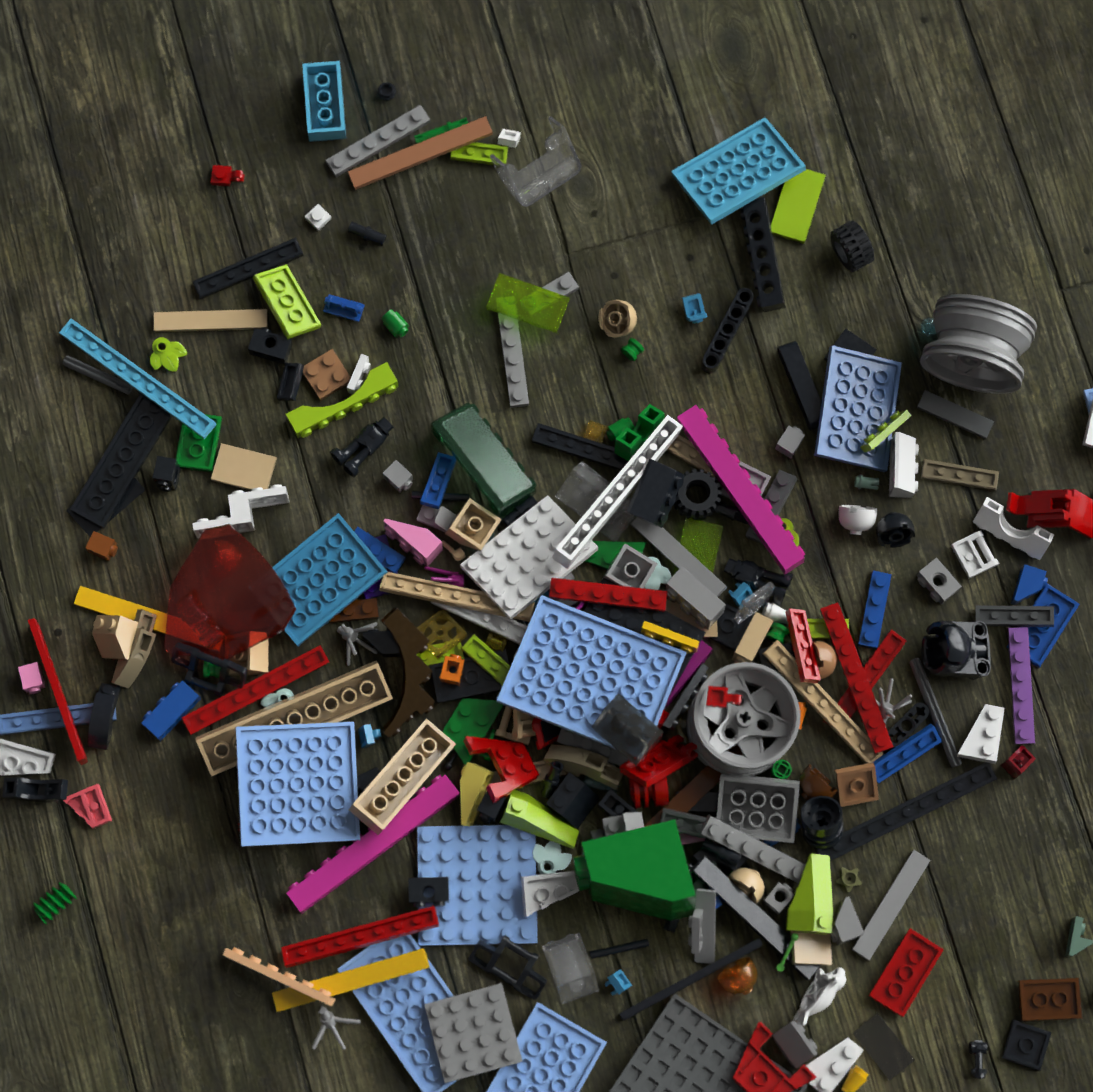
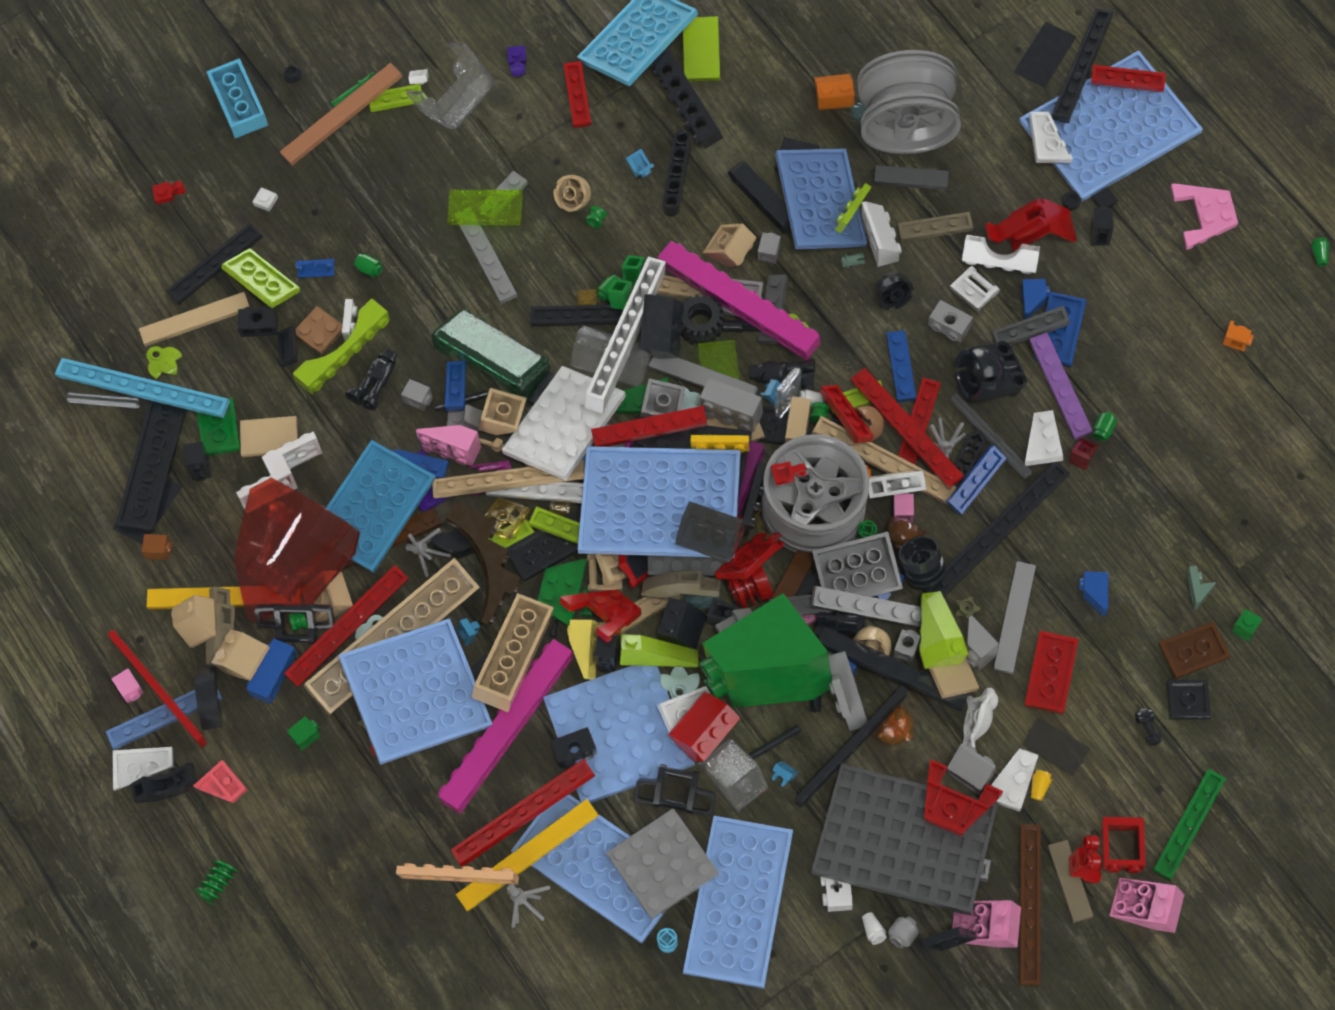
camera: 10 degrees left, 10 degrees down
light grey plate [326,105,430,177] -> none
black pin [348,221,387,246] -> none
orange brick [440,654,465,686] -> none
black pin [541,761,563,798] -> none
bright green hinge [776,933,799,972] -> none
black tyre [830,220,874,272] -> none
medium nougat plate [835,763,879,807] -> none
white cylinder [838,505,877,535] -> none
none -> tan slope [211,629,270,681]
none -> green brick [287,716,320,751]
none -> dark purple plate [507,45,527,77]
none -> red plate [564,61,591,128]
none -> red slope [667,691,740,762]
none -> tan slope [703,223,757,267]
none -> orange slope [814,74,855,110]
none -> white slope [869,470,927,498]
none -> bright pink brick [893,493,914,523]
none -> blue slope [1079,571,1108,616]
none -> green brick [1092,412,1117,441]

